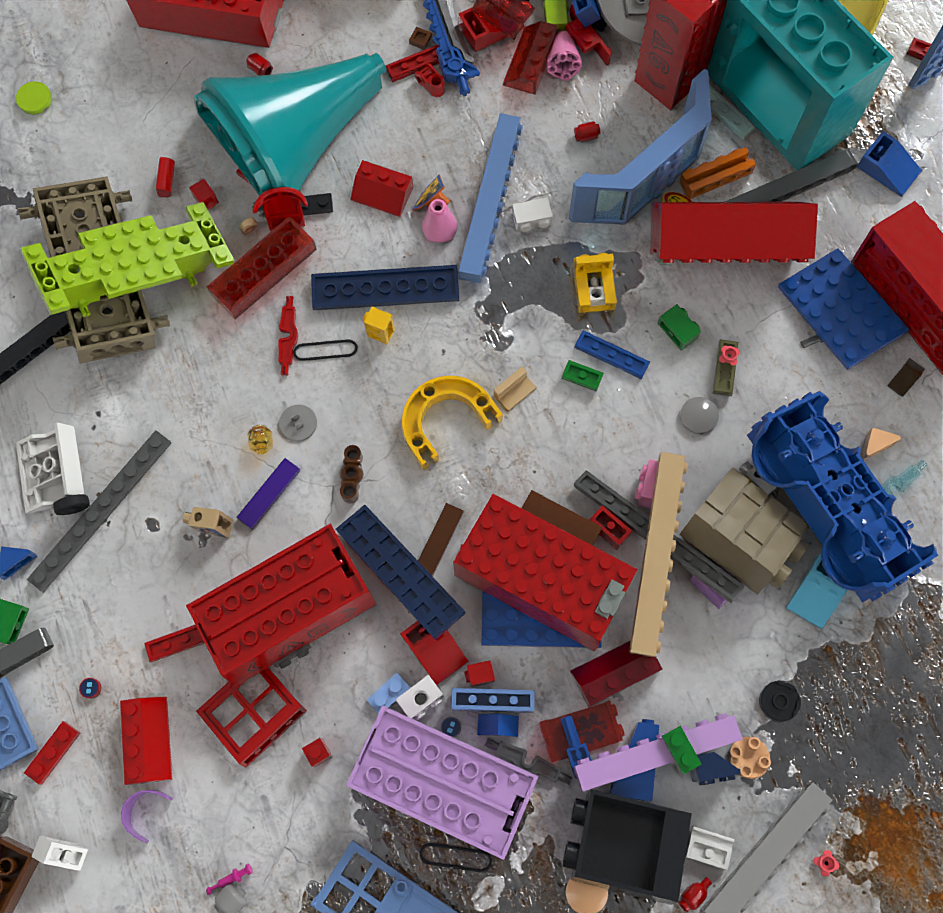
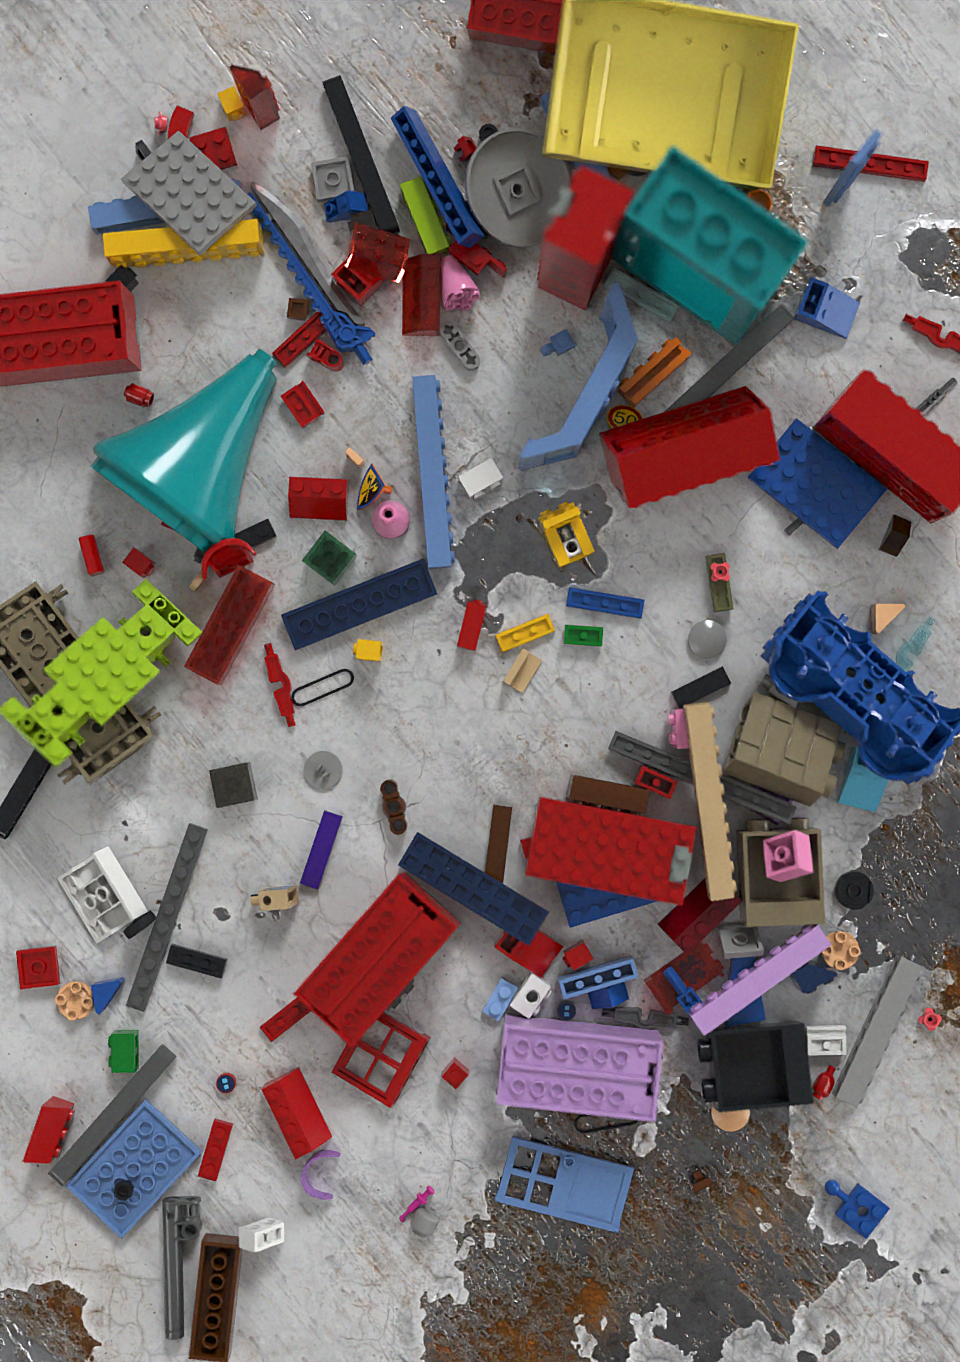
camera: 20 degrees left, 15 degrees up
clear yellow head [247,425,273,454] -> none
yellow piece [402,376,503,470] -> none
red brick [574,121,601,143] -> none
green brick [657,304,701,351] -> none
green plate [662,726,702,775] -> none
none -> black plate [166,943,228,979]
none -> clear smoke brick [209,762,258,808]
none -> red plate [280,381,325,429]
none -> clear green brick [302,530,357,586]
none -> light nougat tile [345,447,365,468]
none -> light grey beam [440,321,480,371]
none -> red brick [457,599,486,651]
none -> yellow tile [495,614,555,653]
none -> medium blue plate [540,329,575,357]
none -> black tile [671,666,731,709]
none -> light grey plate [718,923,764,959]
none -> dark tan brick [736,817,825,927]
none -> bright pink brick [763,830,813,882]

